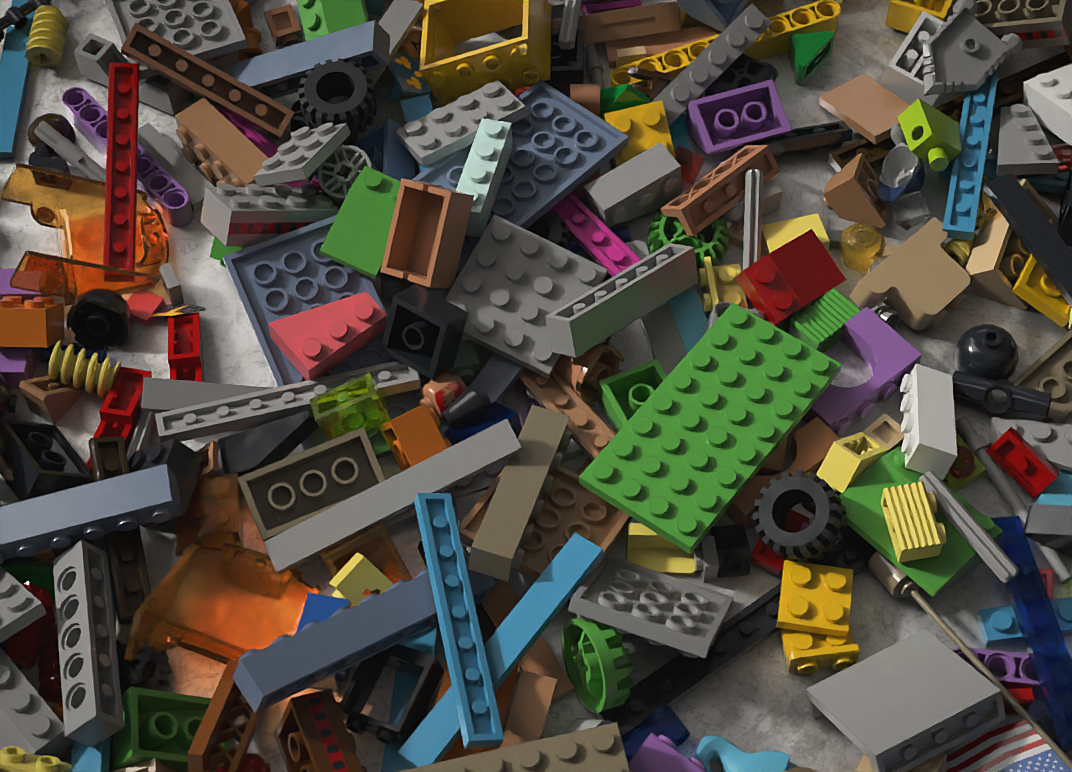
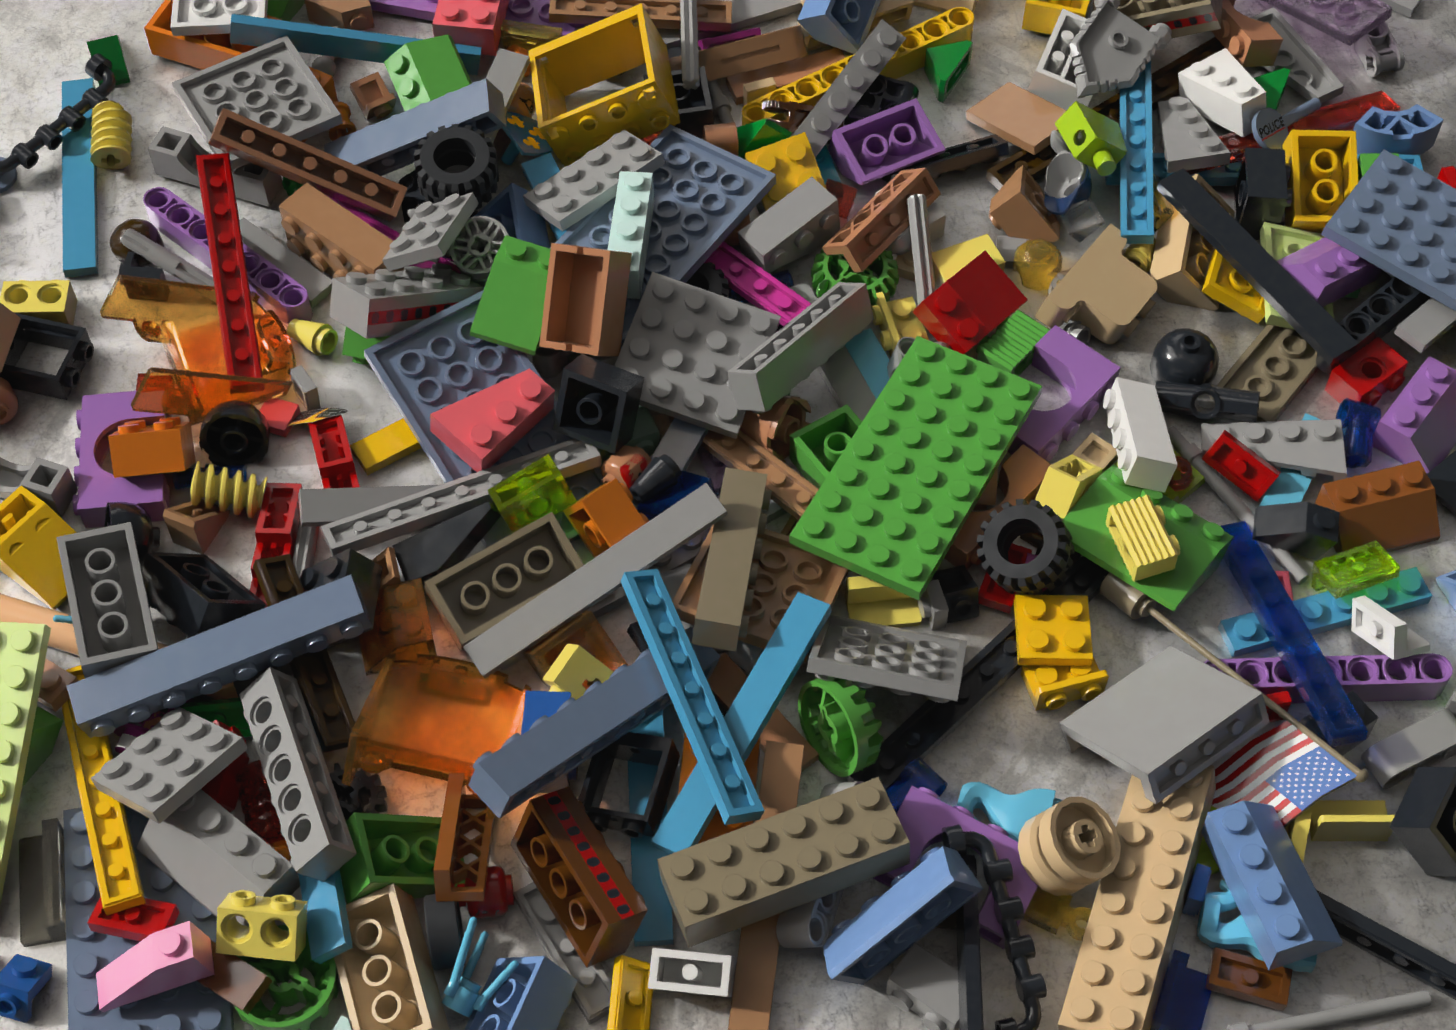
camera: 10 degrees left, 0 degrees up
light grey axle [918,471,1019,583] -> none
none -> light yellow cone [287,318,338,356]
none -> yellow tile [350,418,422,476]

